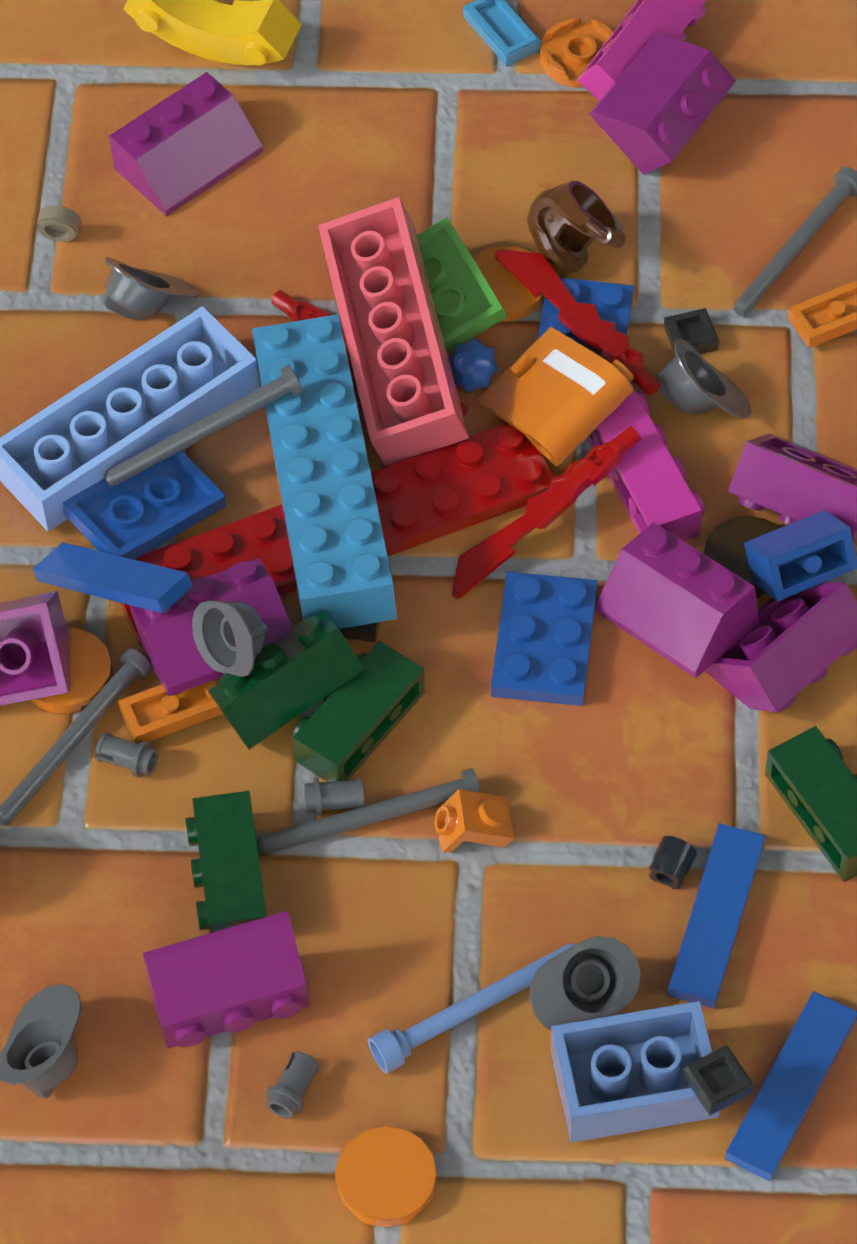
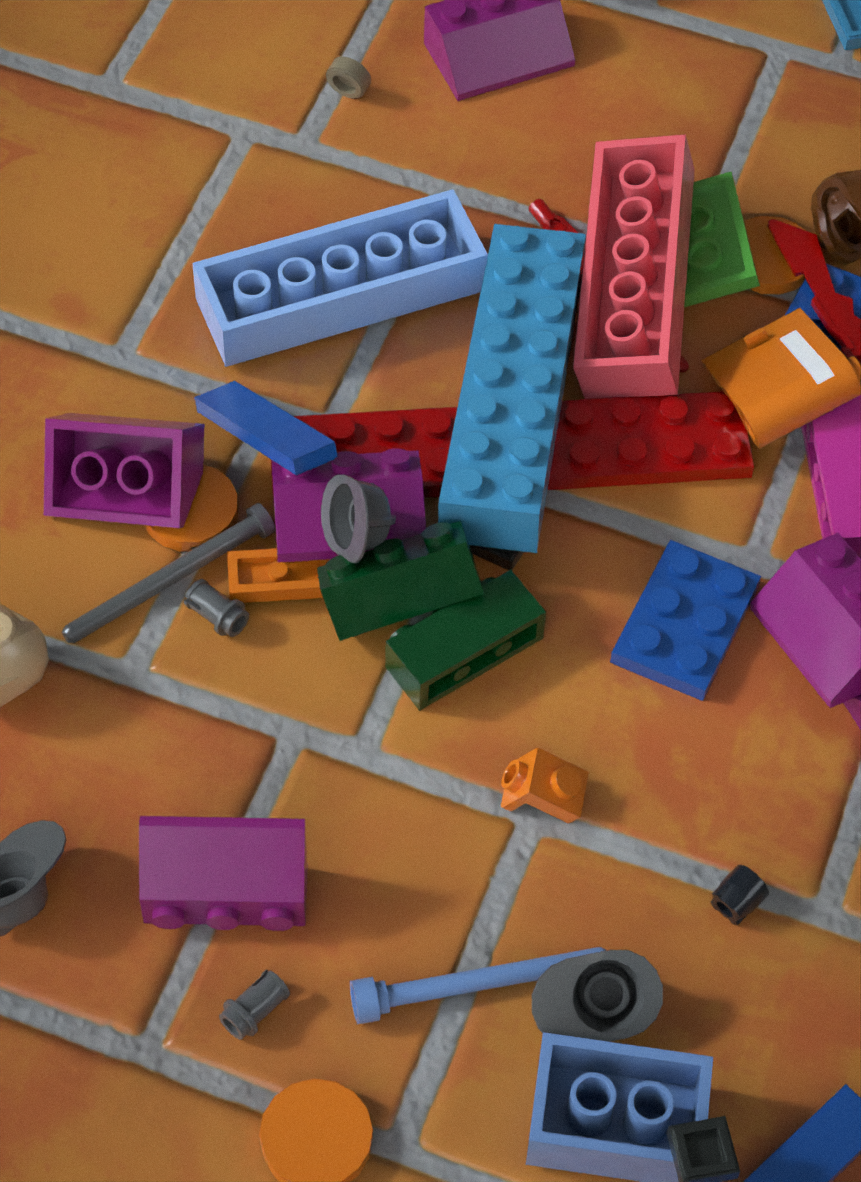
camera: 15 degrees right, 0 degrees up
blue plate [63,451,226,560] -> none
dark grey piece [103,257,200,320] -> none
dark grey bar [104,364,304,486] -> none
dark green brick [185,790,267,933] -> none
dark grey bar [256,768,481,855] -> none
dark grey pin [304,778,364,816] -> none
blue piece [448,338,499,394] -> none
red sword [452,426,642,599] -> none
blue tile [667,823,765,1009] -> none

